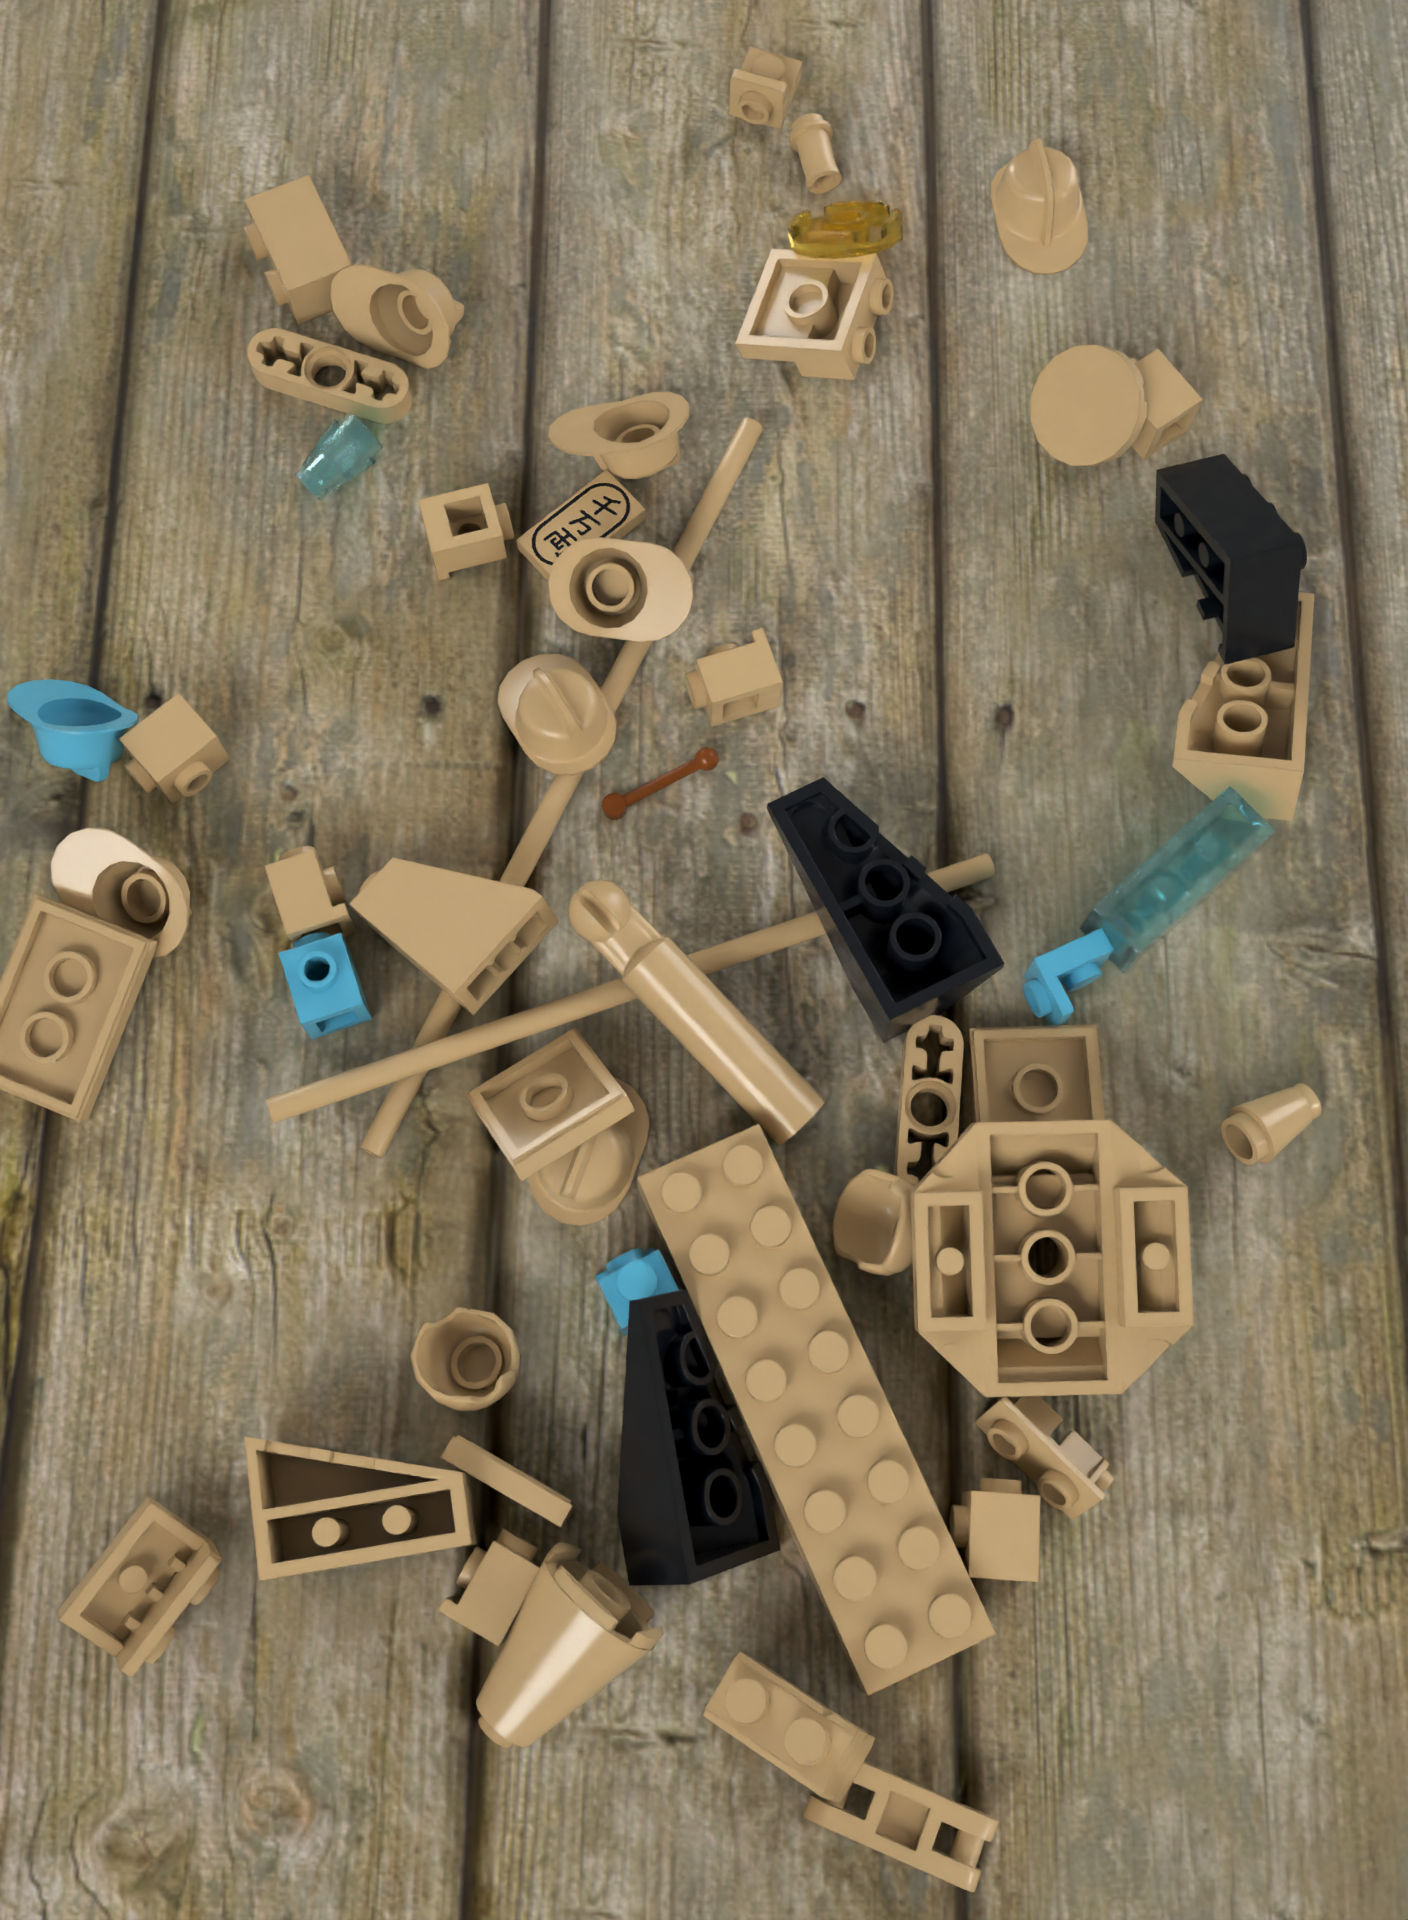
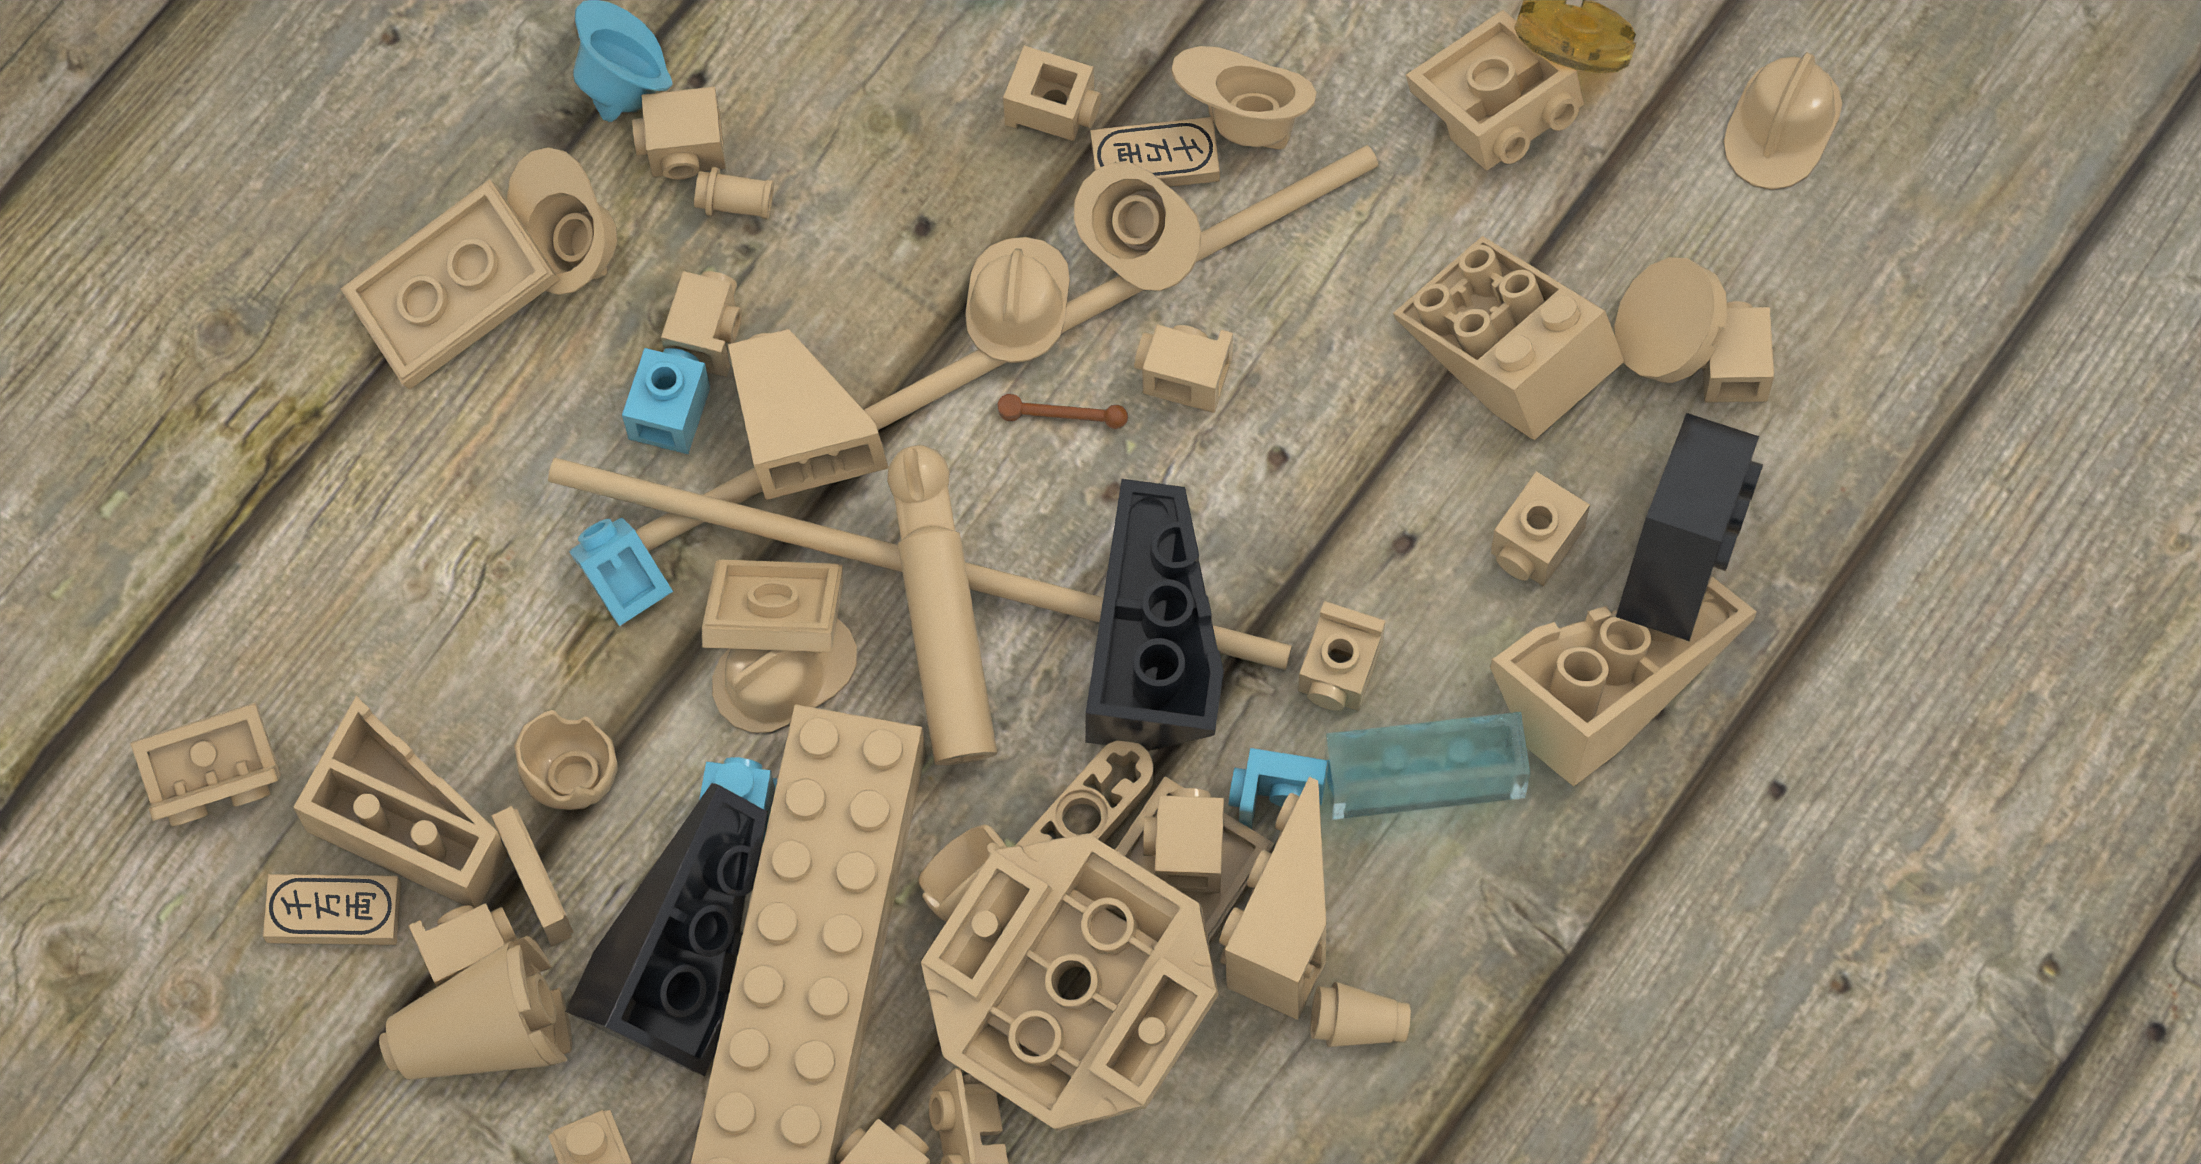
camera: 40 degrees right, 5 degrees down
none -> tan tile [263,874,401,945]
none -> medium azure bracket [569,518,673,626]
none -> tan pin [694,167,774,219]
none -> tan brick [1143,788,1224,893]
none -> tan slope [1219,777,1326,1020]
none -> tan brick [1298,601,1385,711]
none -> tan slope [1393,236,1624,440]
none -> tan brick [1491,471,1590,587]

